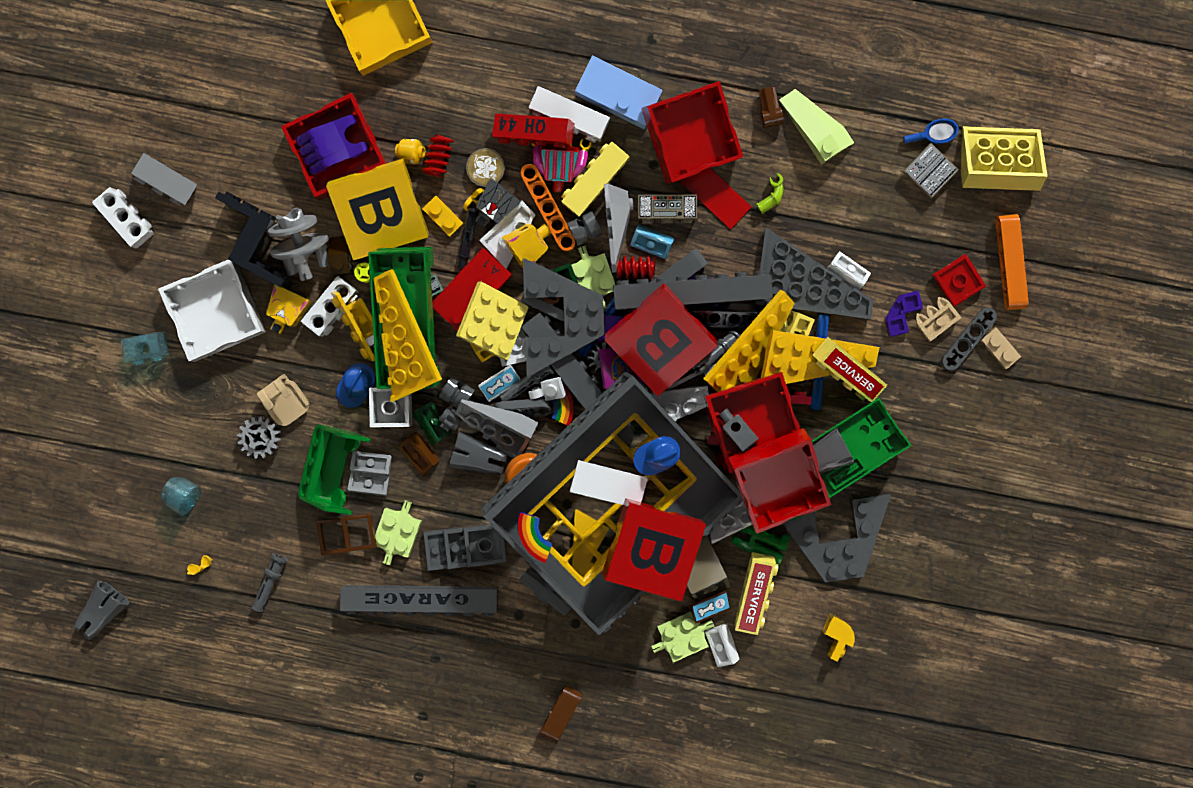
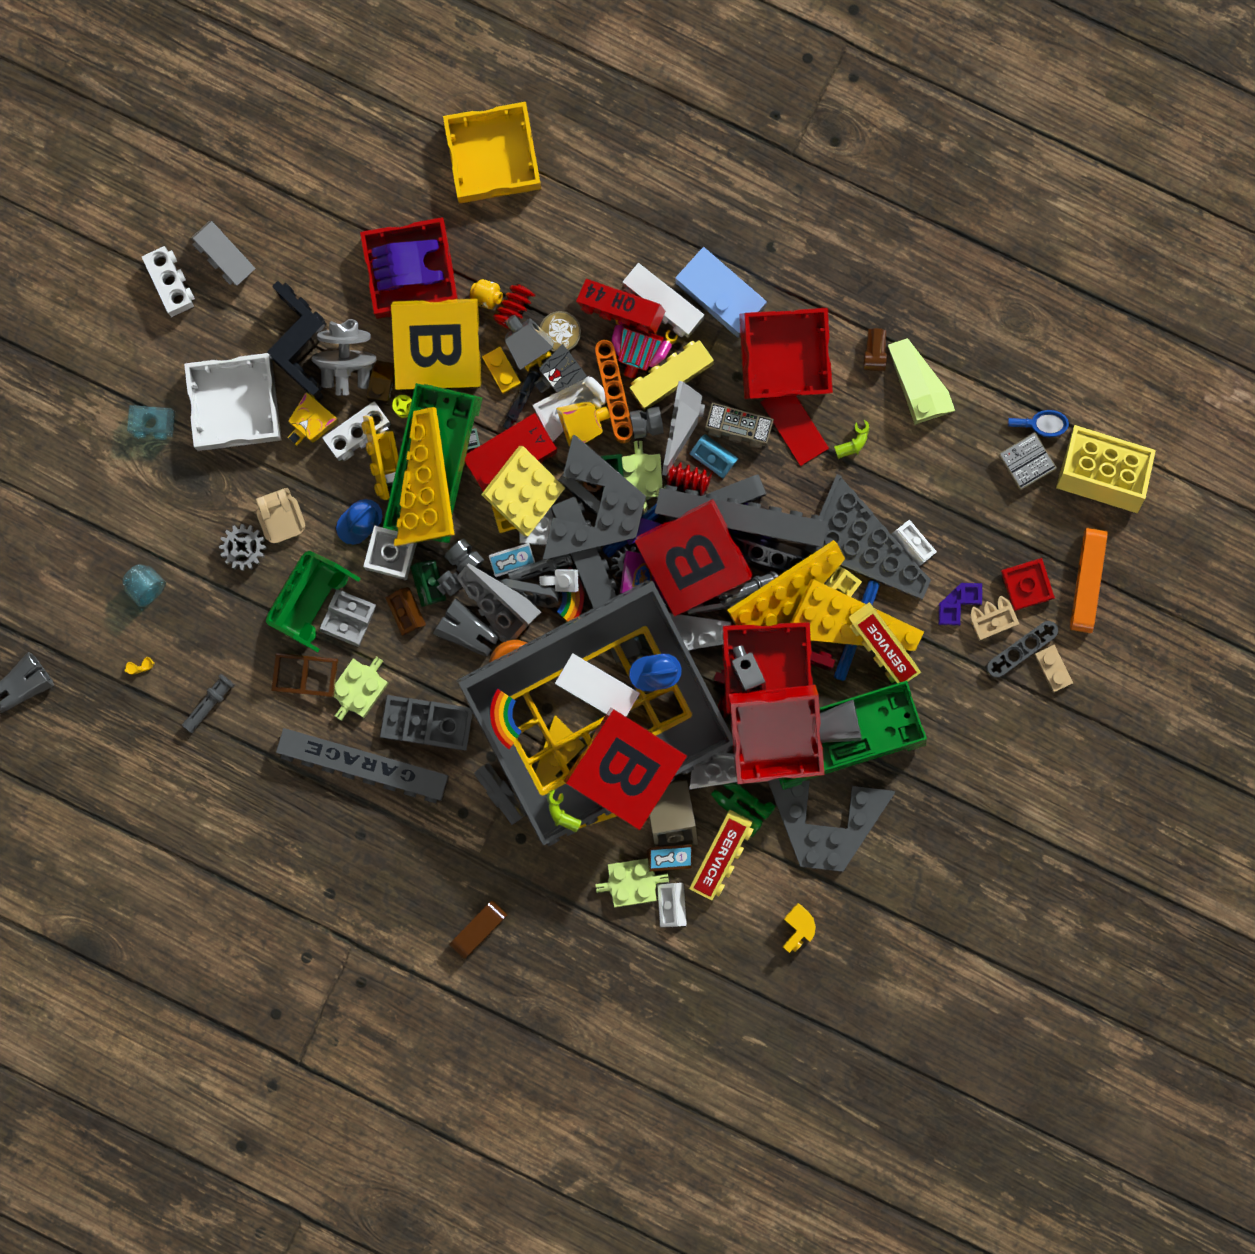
camera: 15 degrees right, 5 degrees down
none -> dark grey torso [505,315,554,370]
none -> lime piece [547,790,581,832]
none -> white arm [585,377,606,409]

